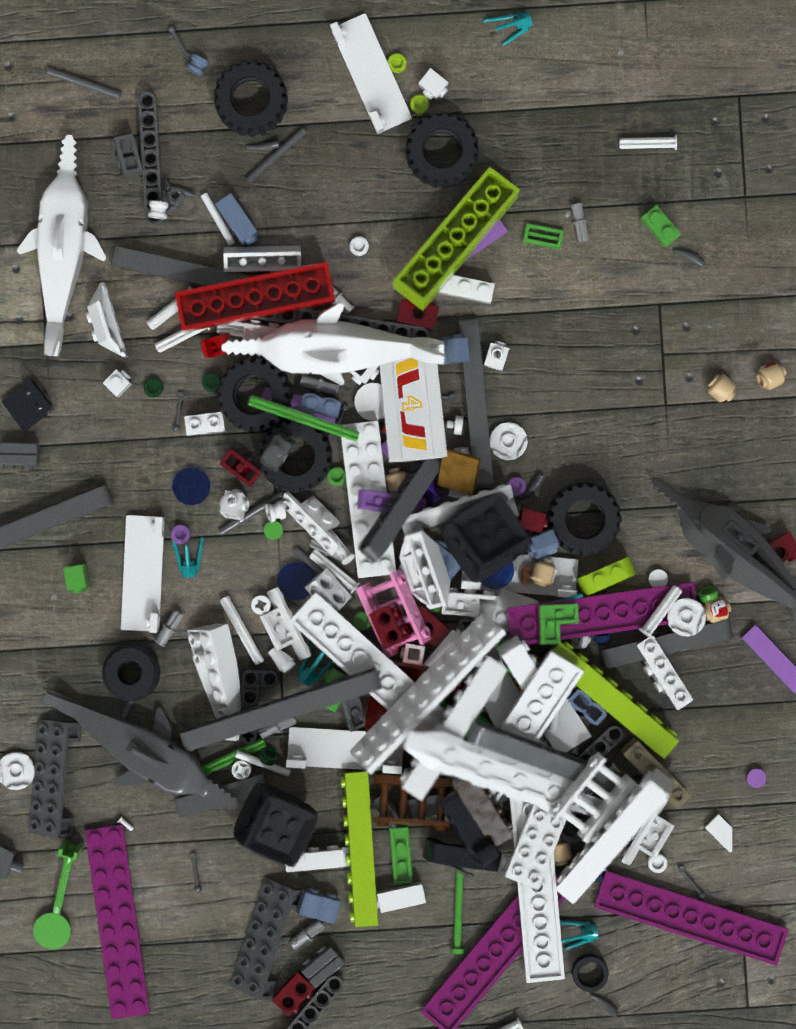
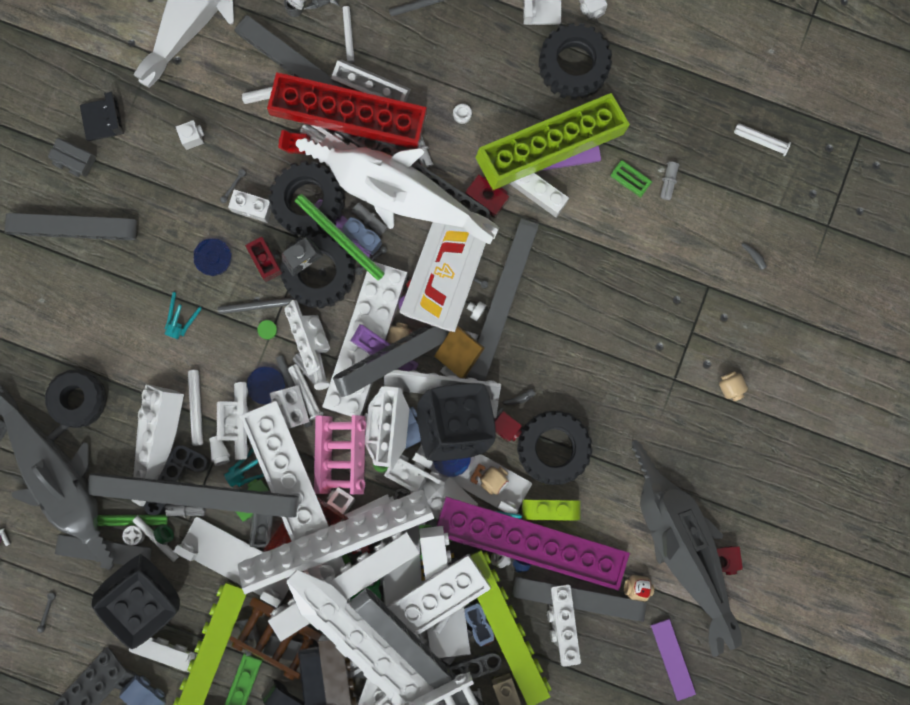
camera: 20 degrees right, 5 degrees down
bright green brick [63,564,91,594] -> none
white wedge [86,282,128,358] -> none
white bracket [121,515,165,633] -> none
dark green tile [144,378,163,398] -> none
light grey axle [154,610,183,647] -> none
white axle [155,328,211,352] -> none
medium lavender tile [170,525,190,544] -> none
dark green tile [202,373,221,392] -> none
sand blue window [215,193,260,246] -> none
white brick [220,489,249,521] -> none
white wheel [251,595,271,615] -> none
white wheel [265,500,286,523] -> none
bright green tile [327,467,346,486] -> none
white bracket [350,365,380,385] -> none
bright green tile [353,611,371,631] -> none
white tile [354,383,385,421] -> none
dark red brick [369,602,411,650] -> none
dark red brick [408,605,450,648] -> none
lime tile [410,94,430,115] -> none
dark purple bush [425,481,444,506] -> none
sand blue brick [437,334,470,365] -> none
white brick [484,341,509,371] -> none
white tile [489,422,528,460] -> none
medium lavender tile [507,477,527,497] -> none
sand blue brick [526,529,559,561] -> none
bright green plate [538,604,579,645] -> none
white axle [639,586,682,638] -> none
bright green brick [640,205,681,249] -> none
white tile [648,569,668,587] -> none
white tile [667,598,706,637] -> none
bright green tile [698,586,719,603] -> none
tan head [756,362,786,390] -> none

